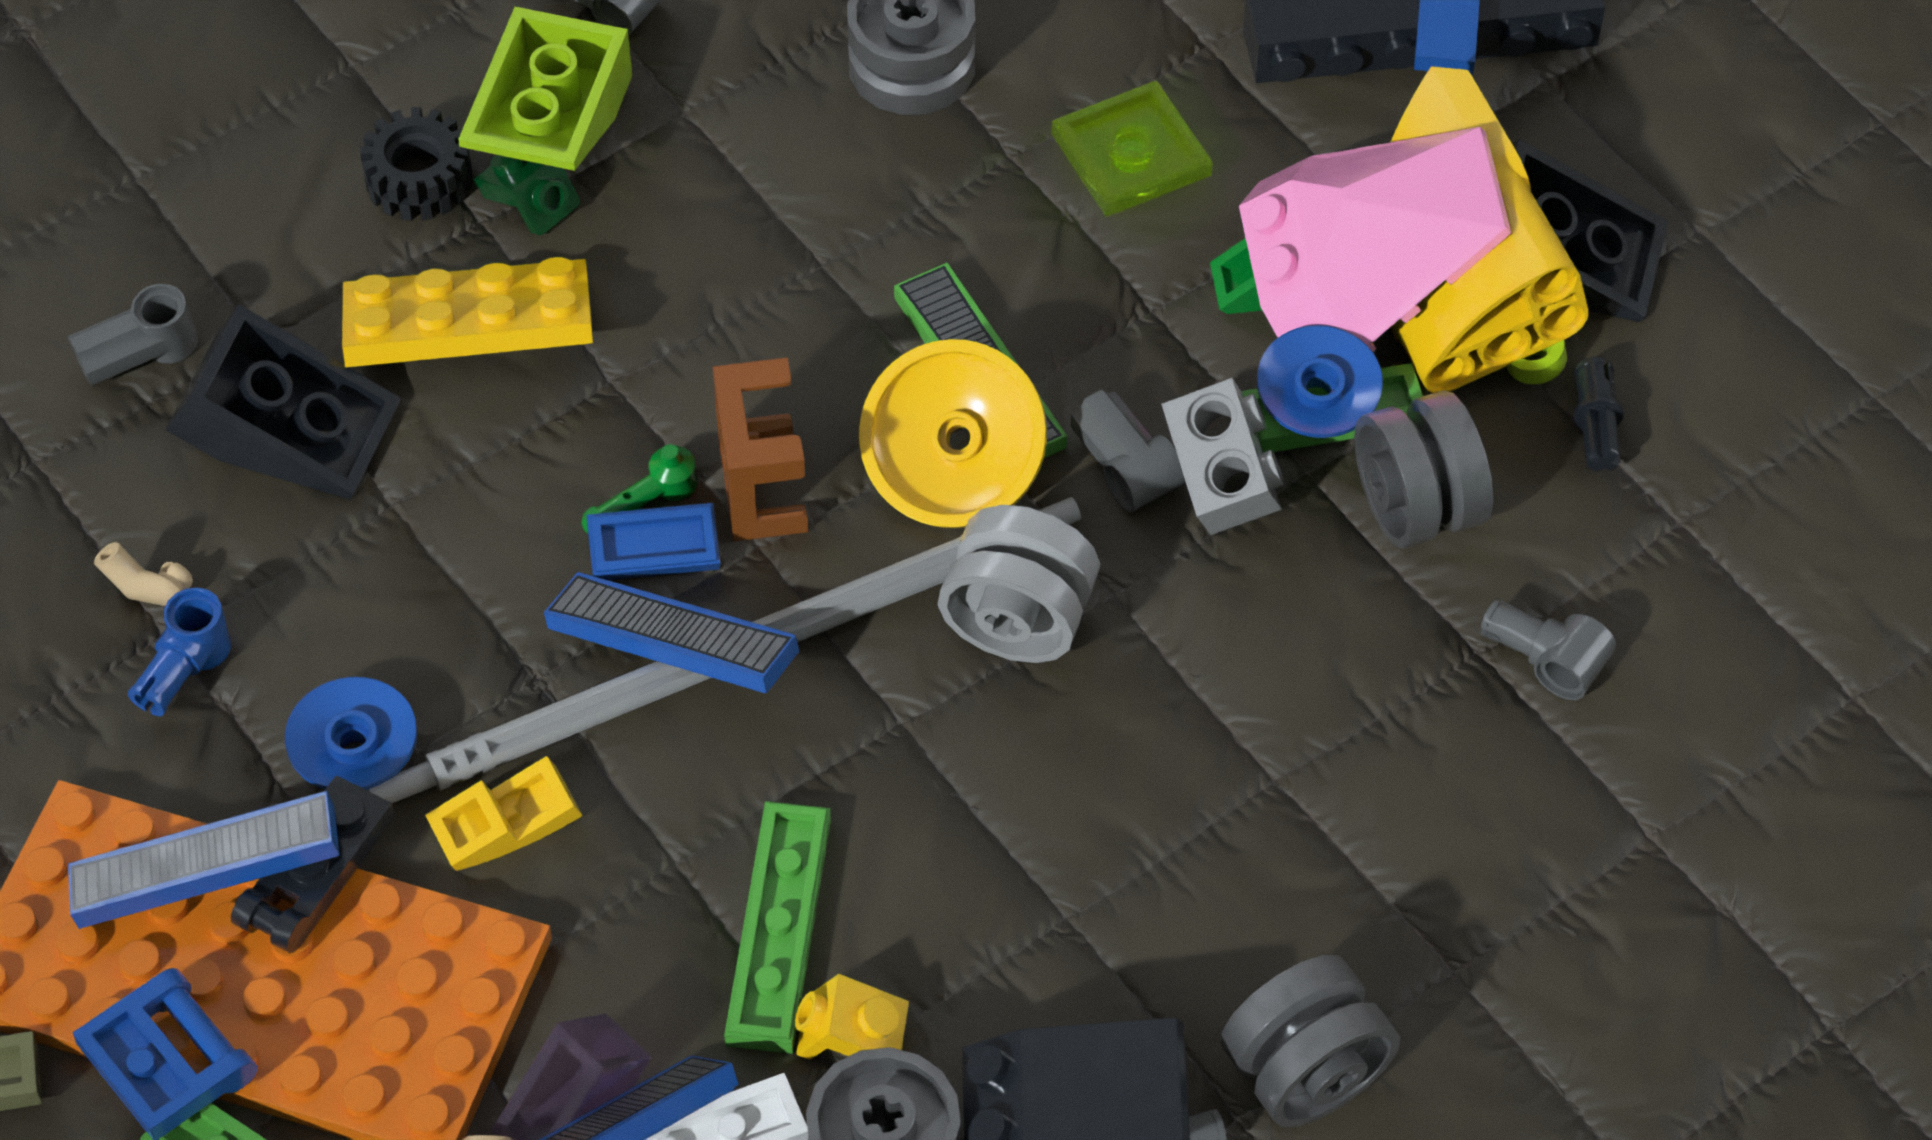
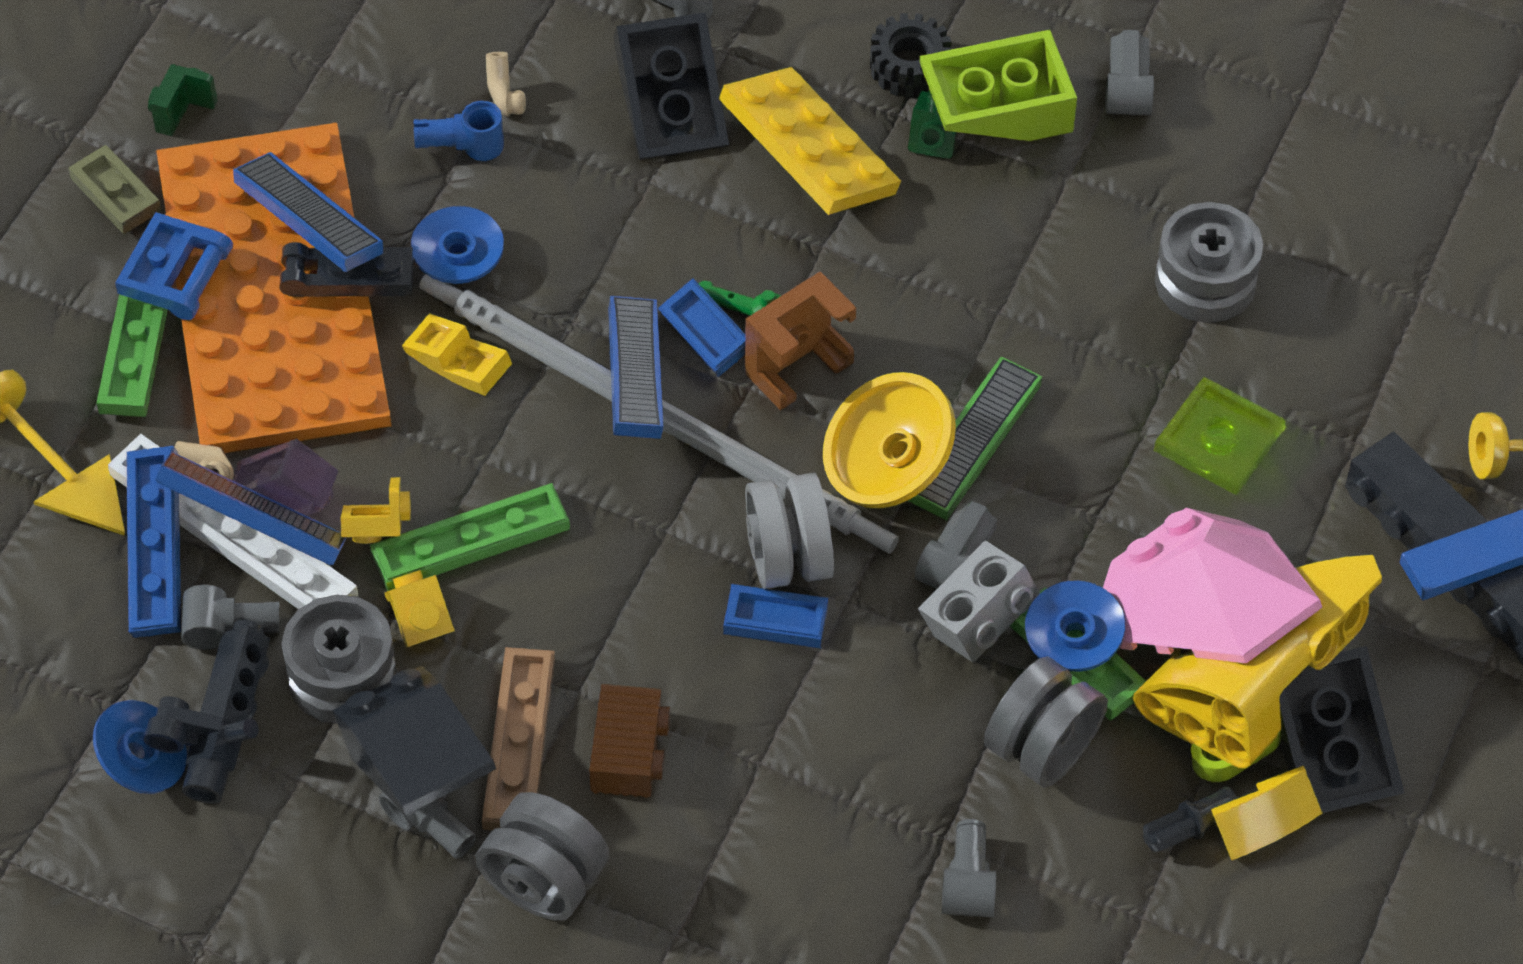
camera: 60 degrees right, 0 degrees up
none -> yellow bracket [341,477,411,544]
none -> medium nougat tile [482,647,555,830]
none -> reddish brown brick [589,684,671,798]
none -> blue tile [723,584,828,648]
none -> yellow slope [1211,766,1322,860]

